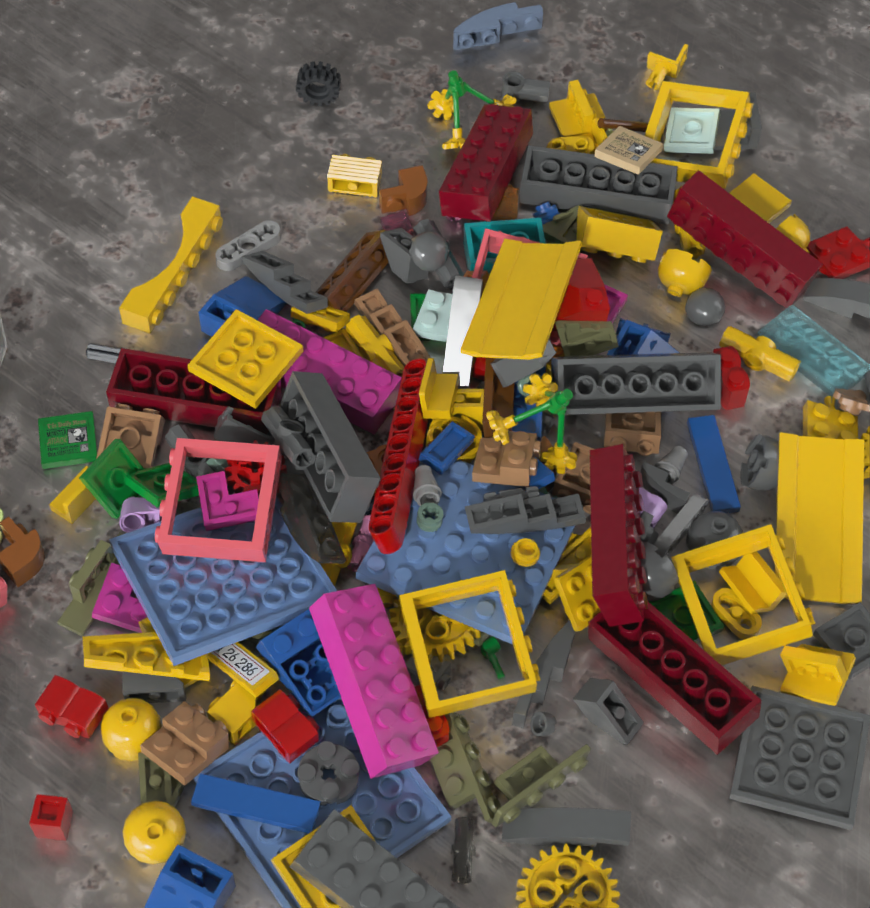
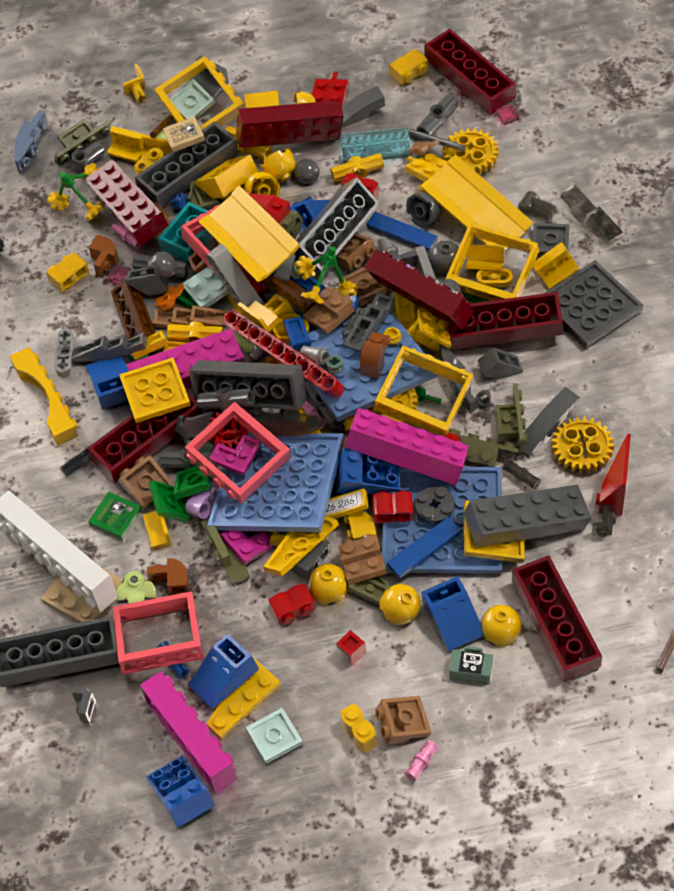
camera: 45 degrees left, 0 degrees up
none -> olive bracket [54,118,112,163]
none -> orange plate [155,283,184,311]
none -> yellow cylinder [244,171,280,197]
none -> dark orange brick [360,332,390,378]

